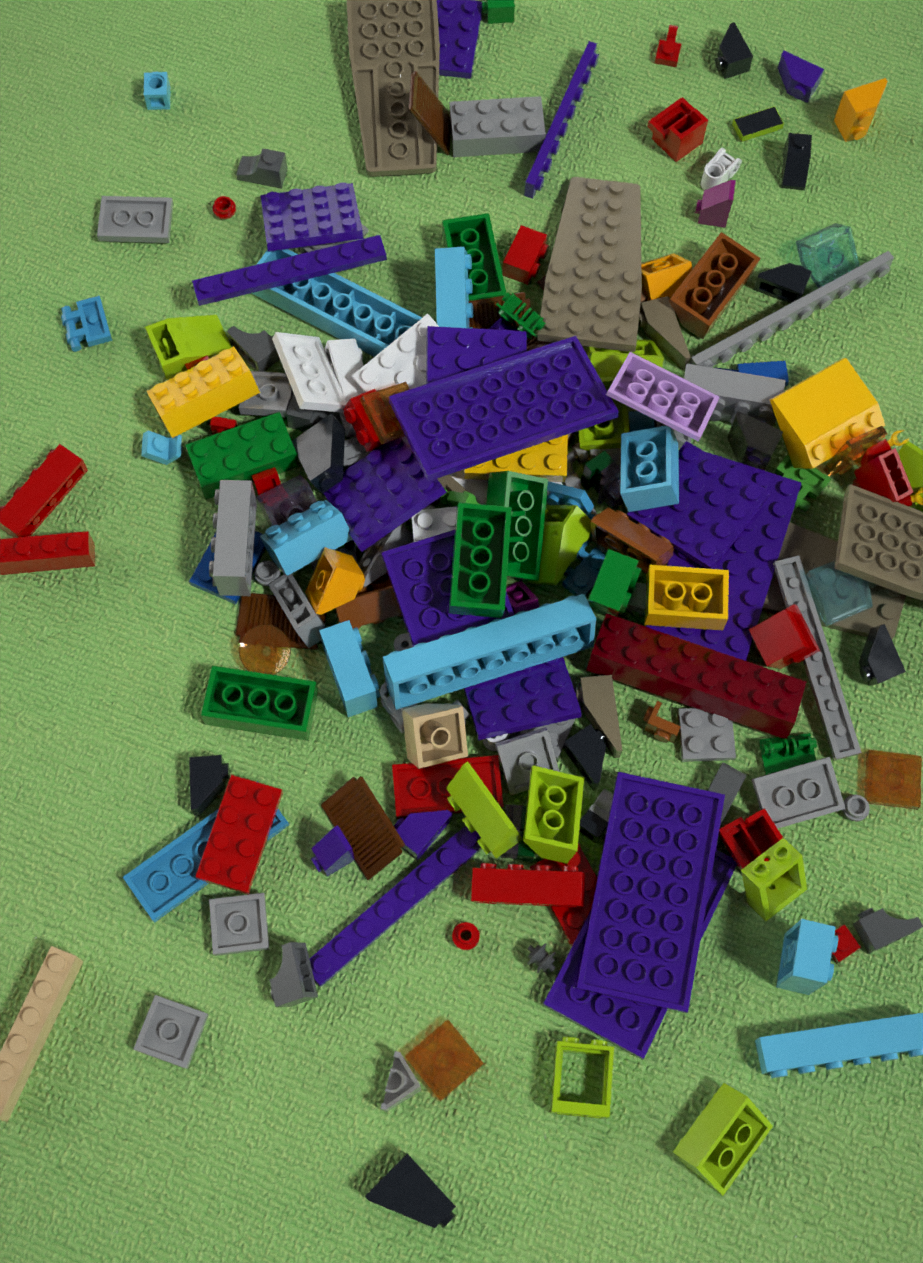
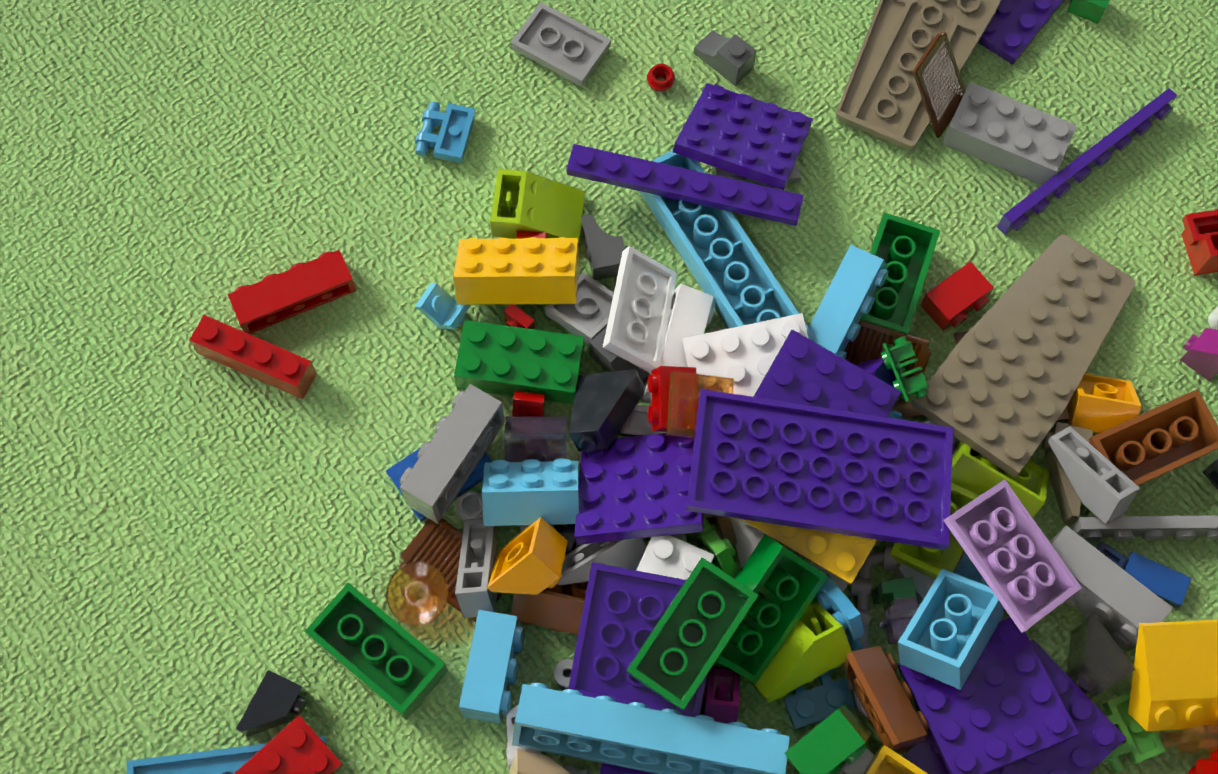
camera: 30 degrees right, 0 degrees up
none -> light grey slope [1048,426,1140,524]

